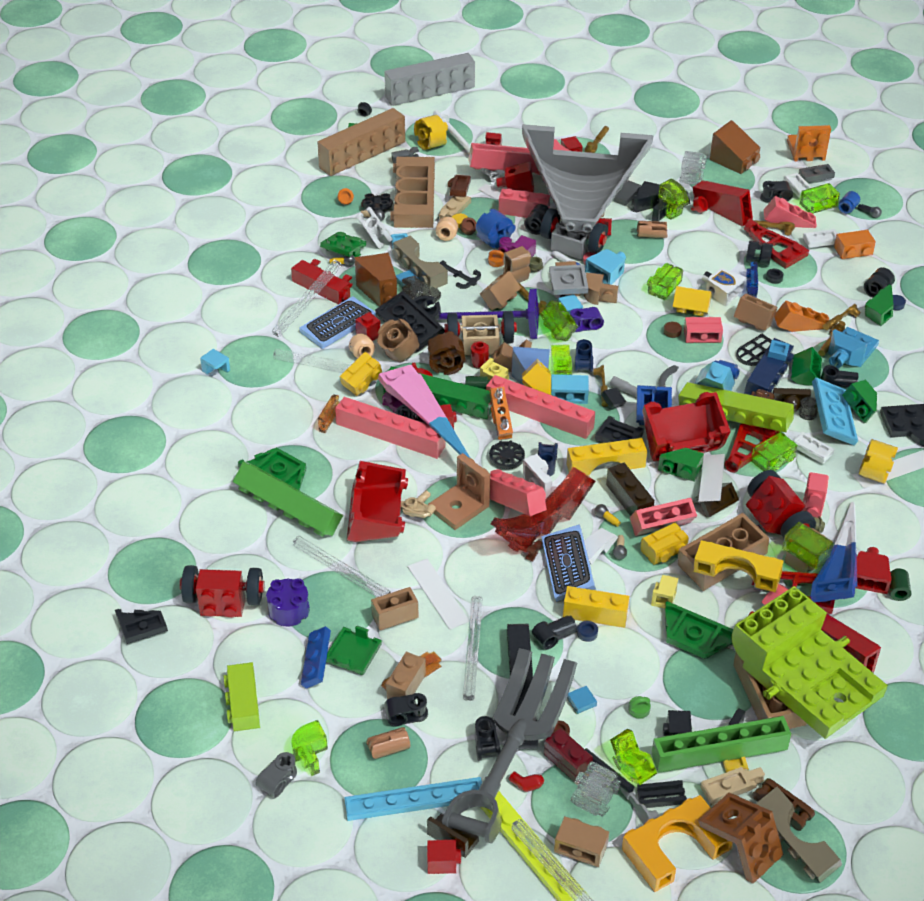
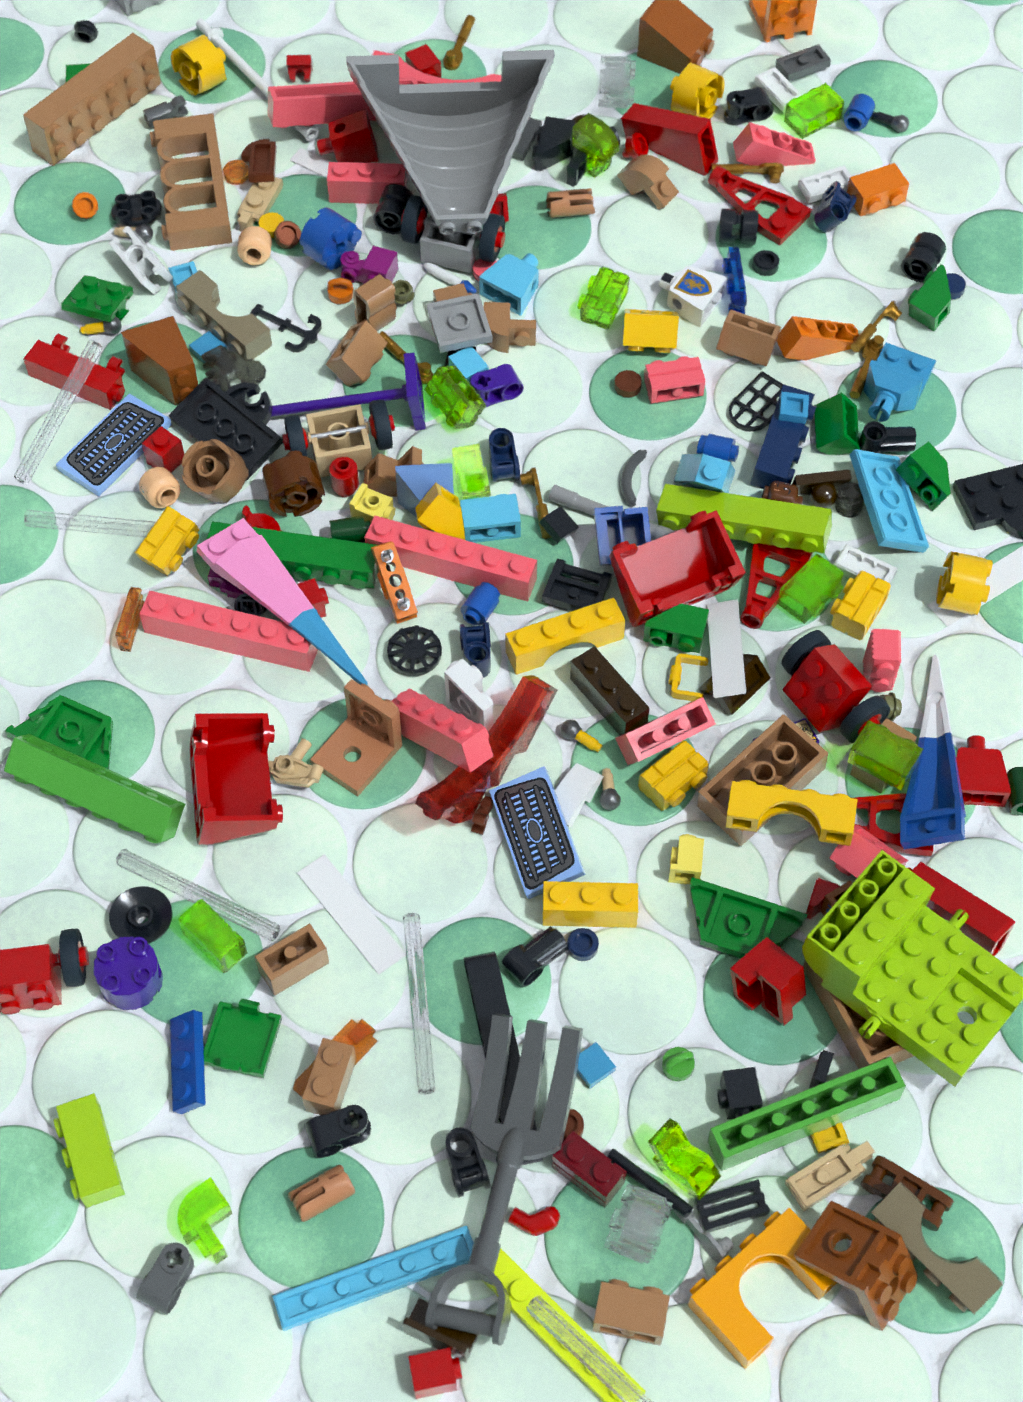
camera: 10 degrees left, 15 degrees up
none -> black dish [109,886,173,944]
none -> clear neon green brick [178,899,247,973]
none -> clear orange tile [223,160,249,185]
none -> blue brick [460,582,500,626]
none -> medium nougat brick [617,155,679,210]
none -> yellow piece [668,653,709,701]
none -> yellow brick [670,63,725,119]
none -> red plate [730,937,806,1026]
none -> dark blue piece [814,181,857,232]
none -> yellow brick [830,570,891,641]

